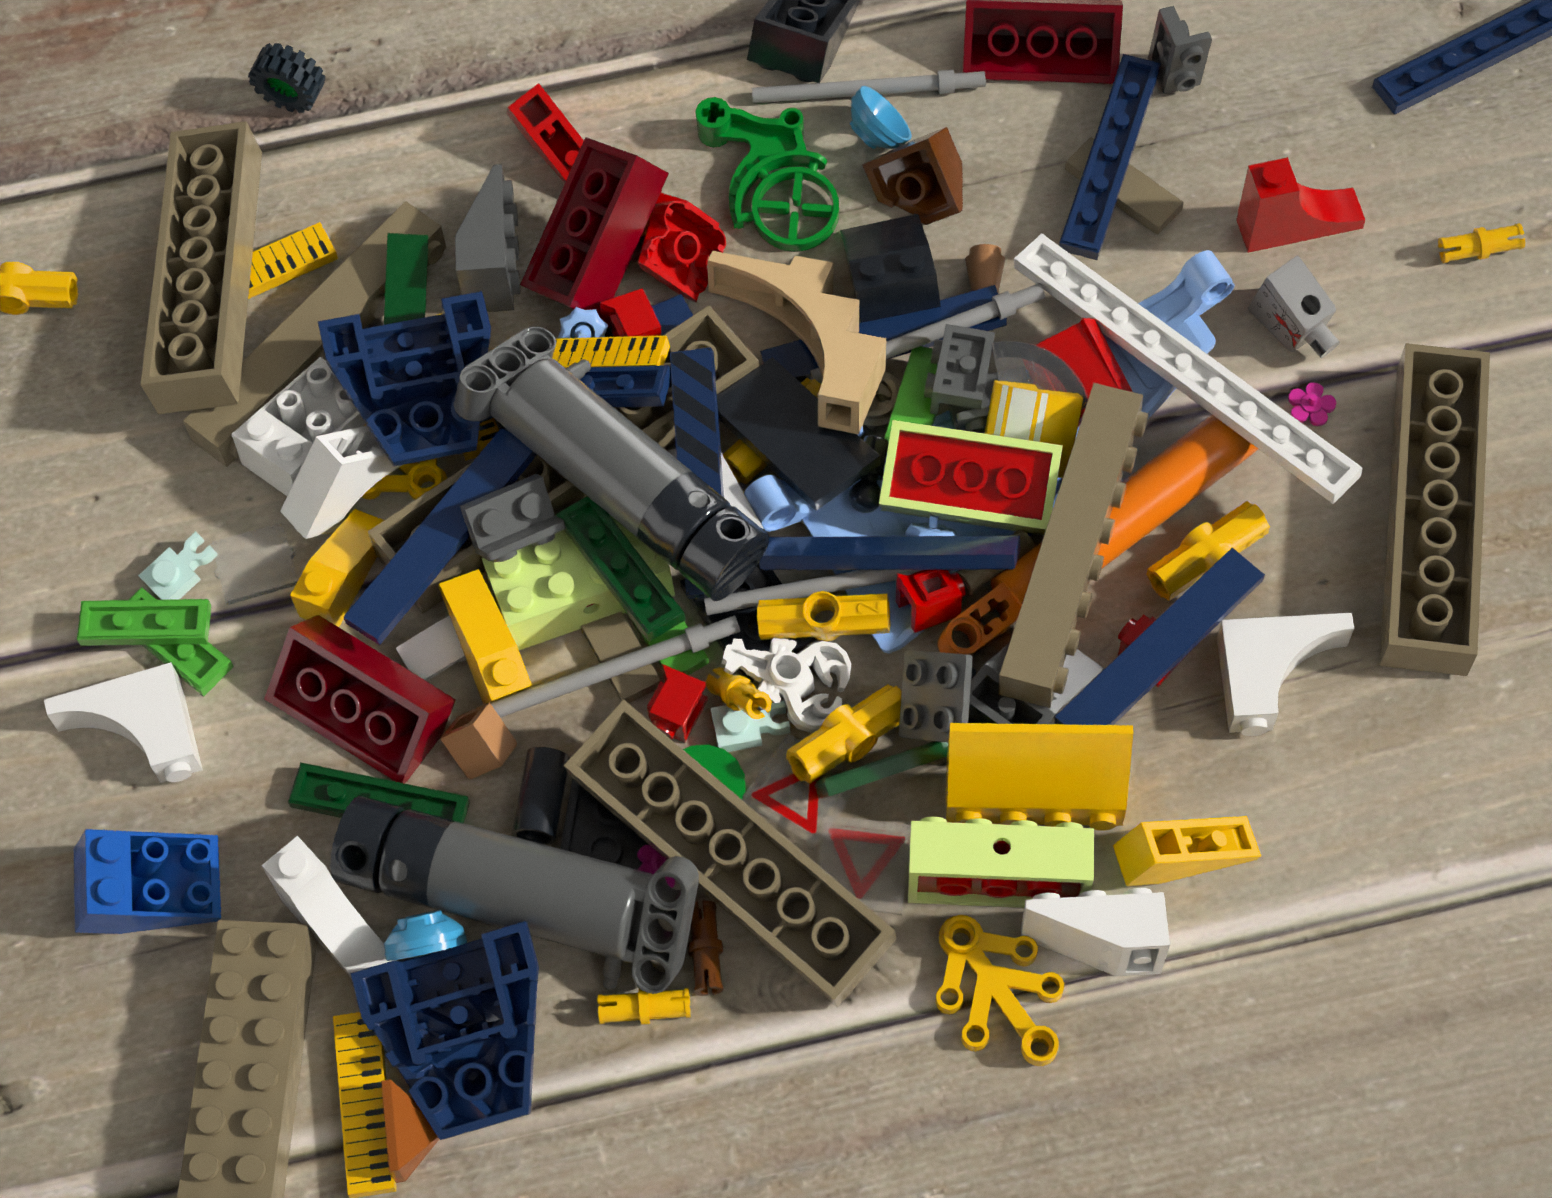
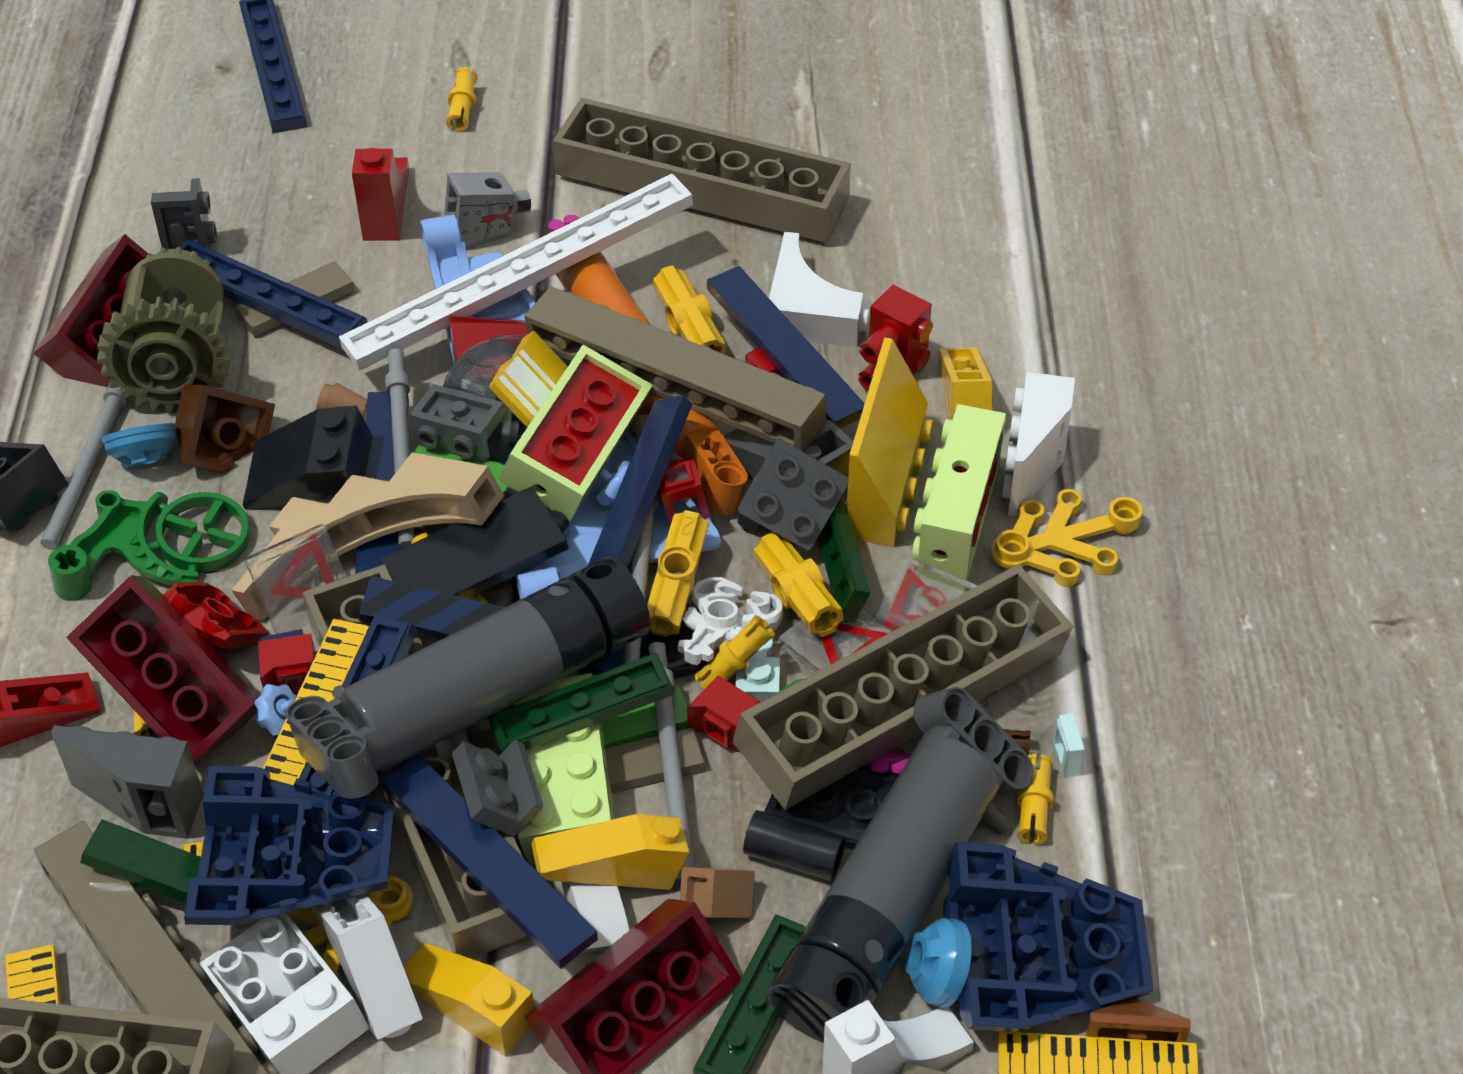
camera: 80 degrees left, 15 degrees down
none -> olive piece [97,247,231,412]
none -> clear tile [243,524,346,634]
none -> red brick [858,284,933,391]
none -> light aqua tile [1052,713,1085,777]

